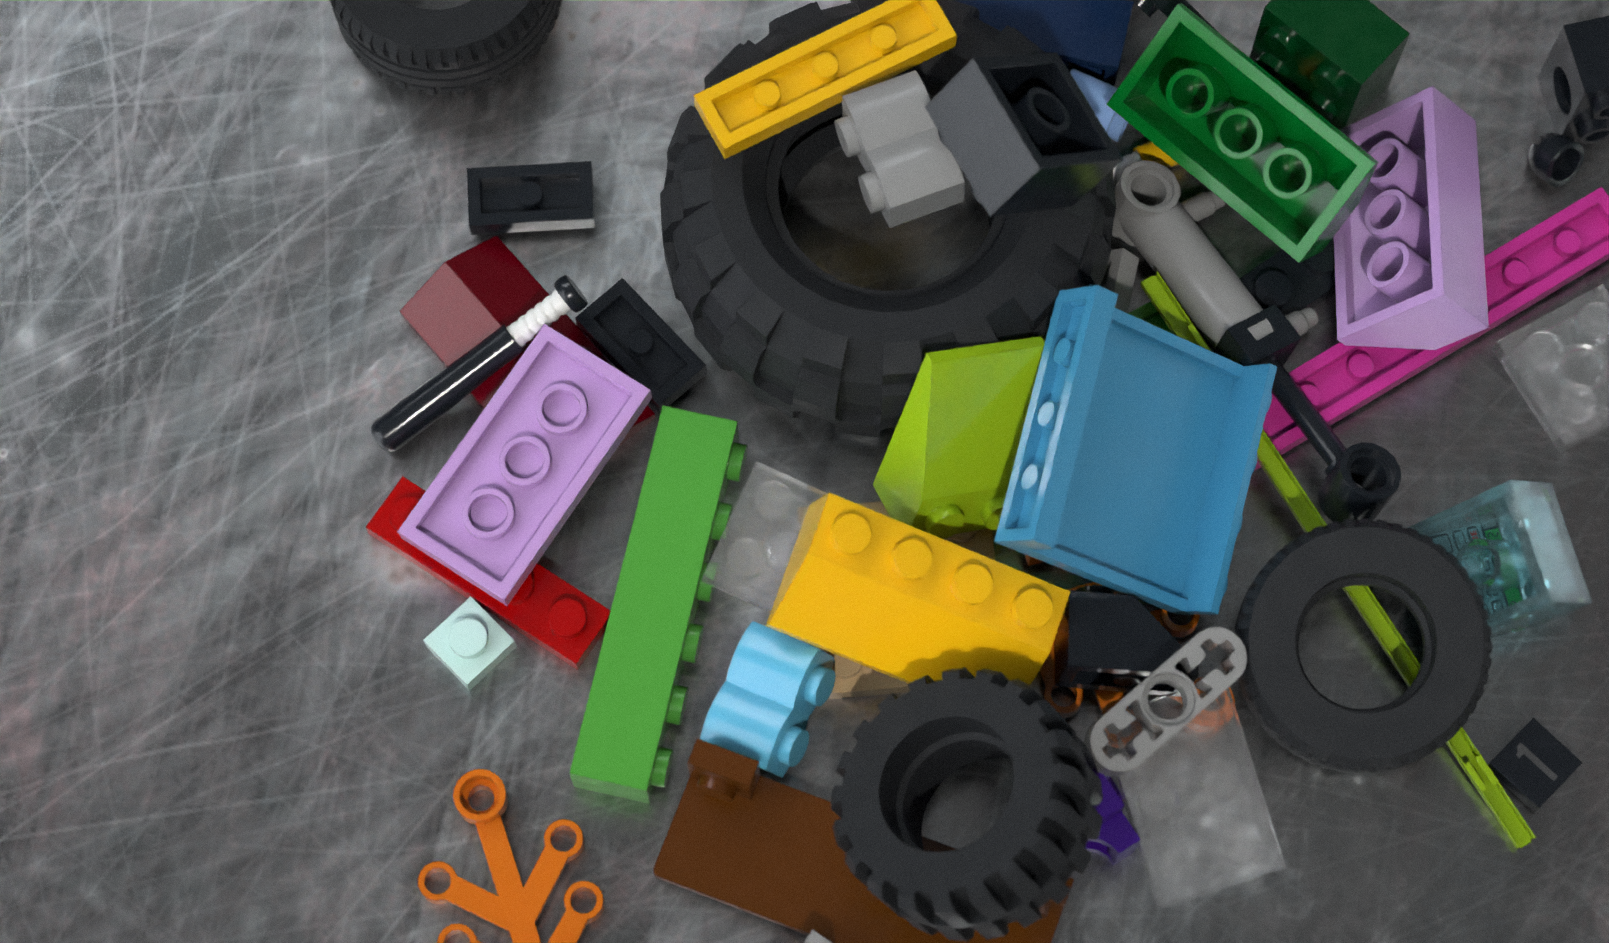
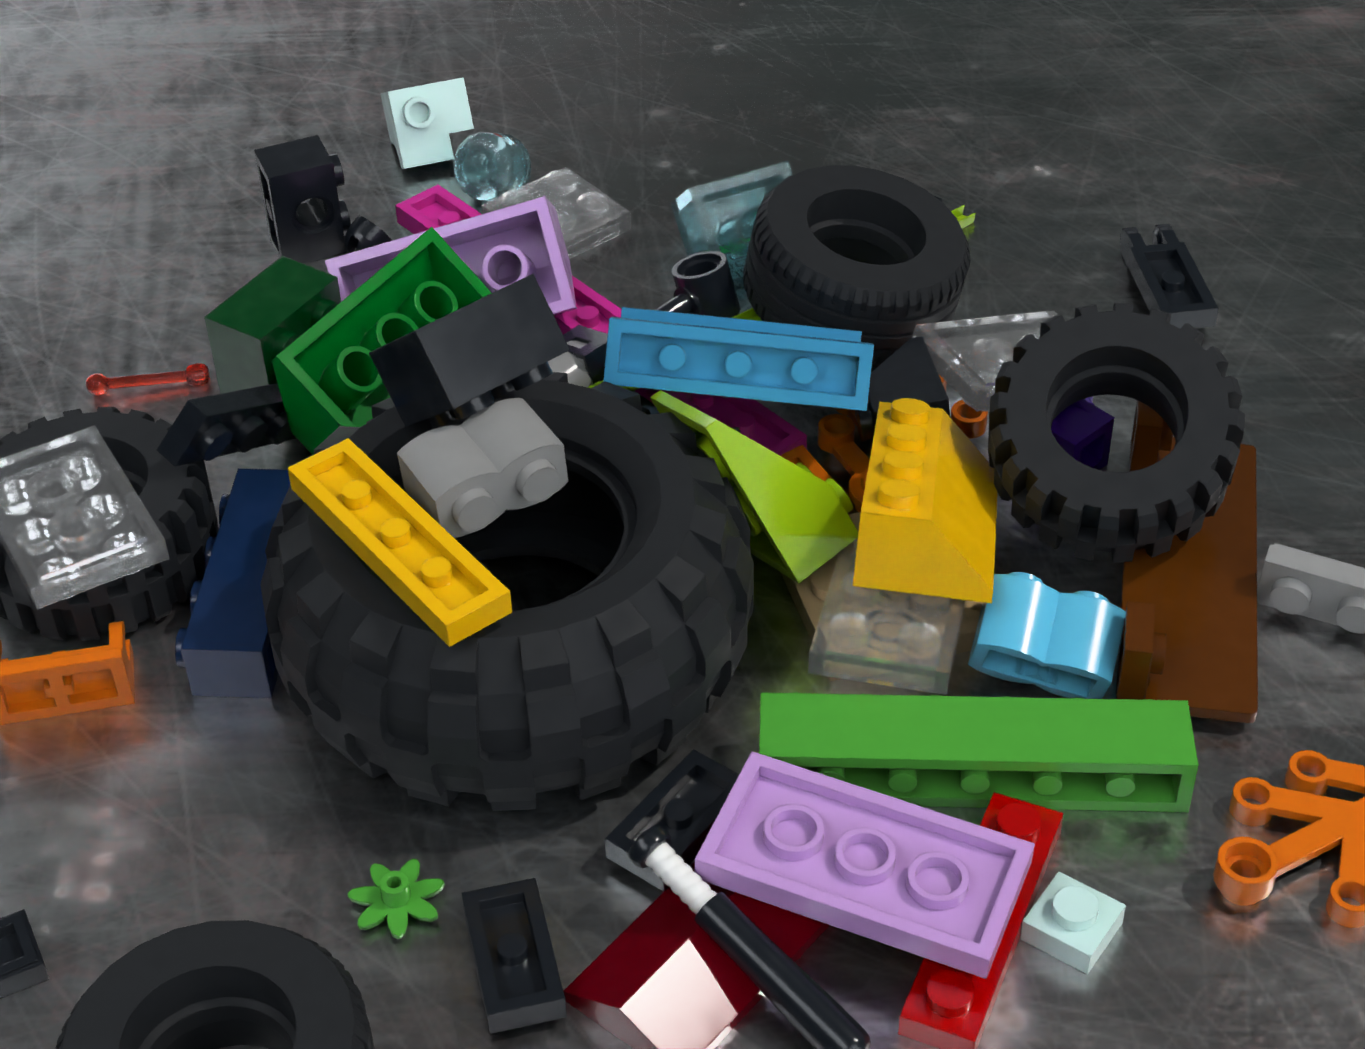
camera: 100 degrees left, 30 degrees down
light grey beam [1084,627,1247,776] -> none
none -> bright green plant [348,859,445,939]

